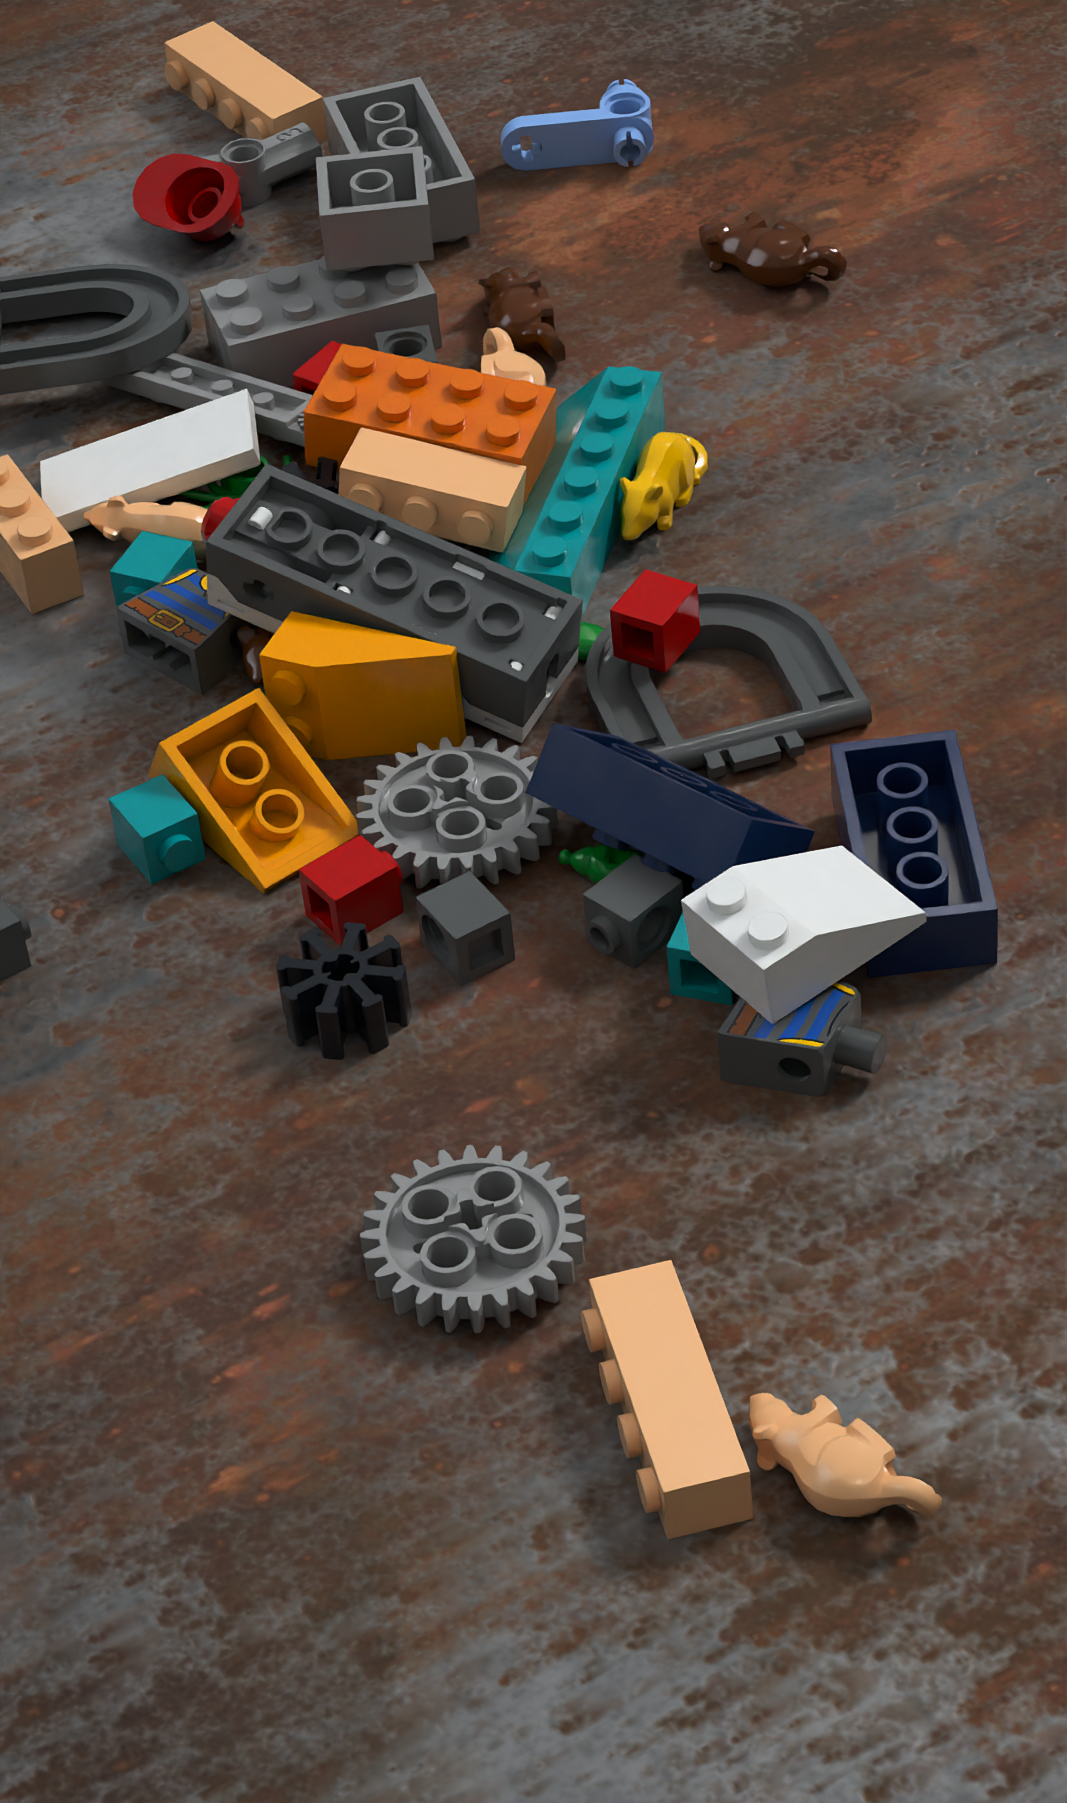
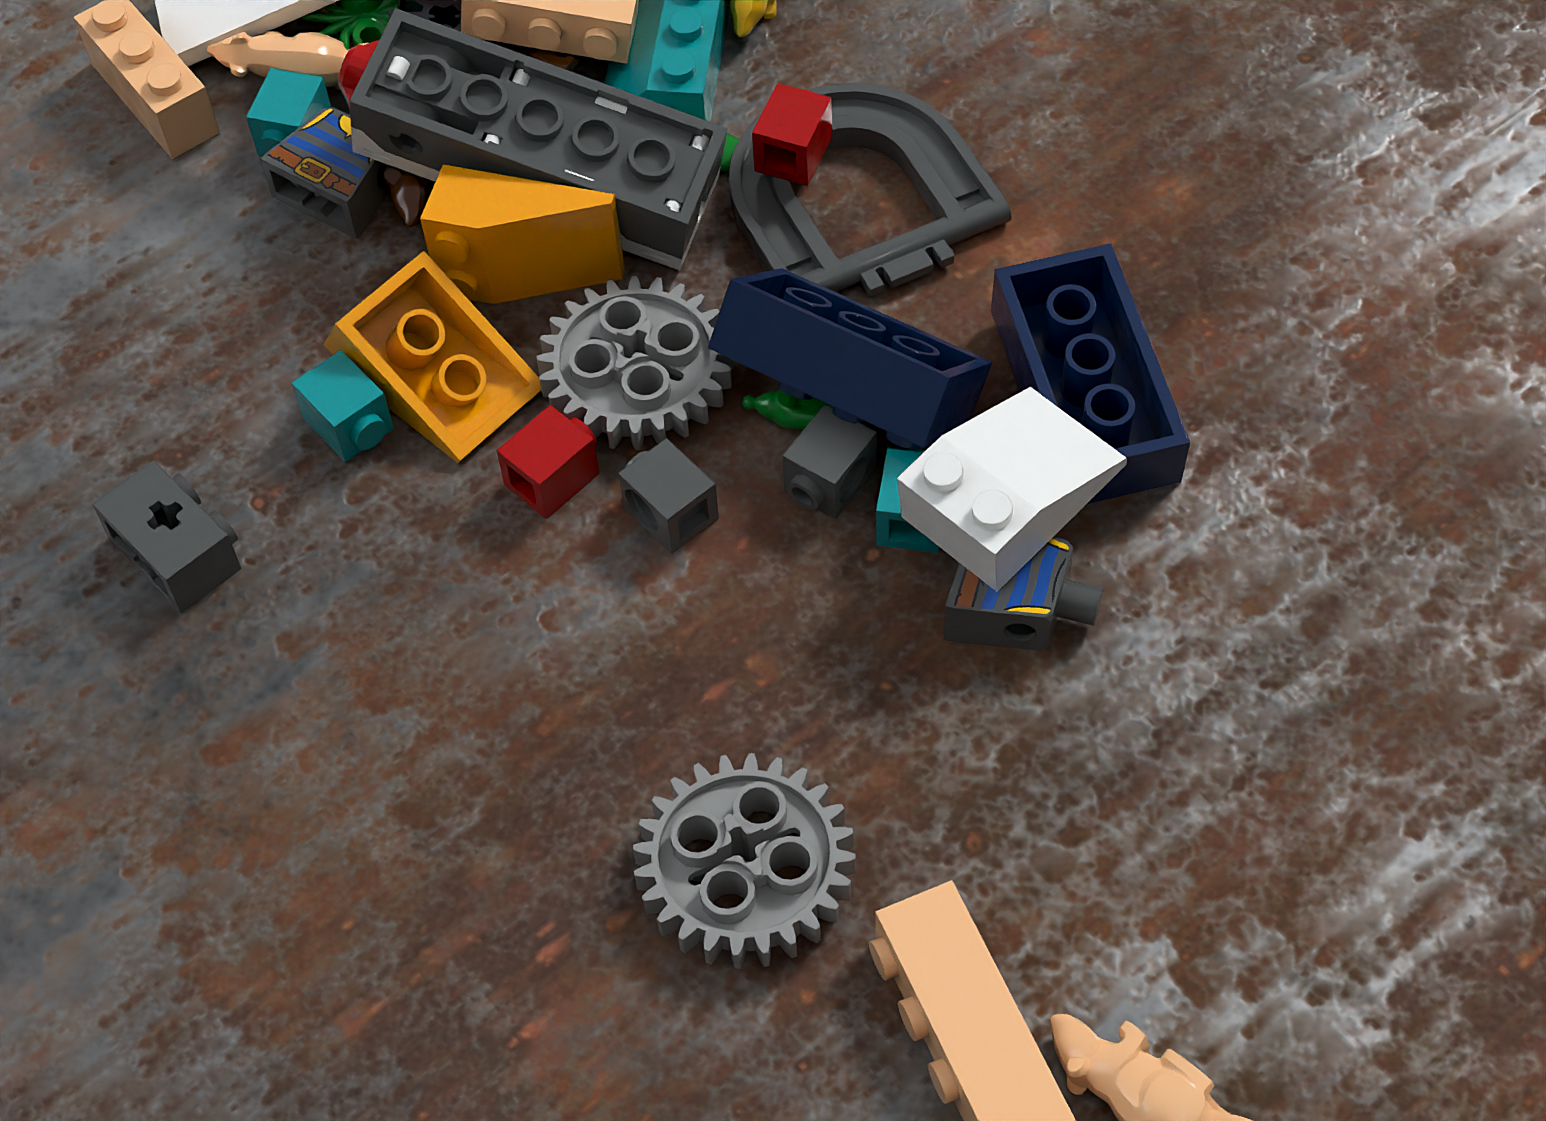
camera: 10 degrees left, 15 degrees up
black gear [276,922,412,1060] -> none

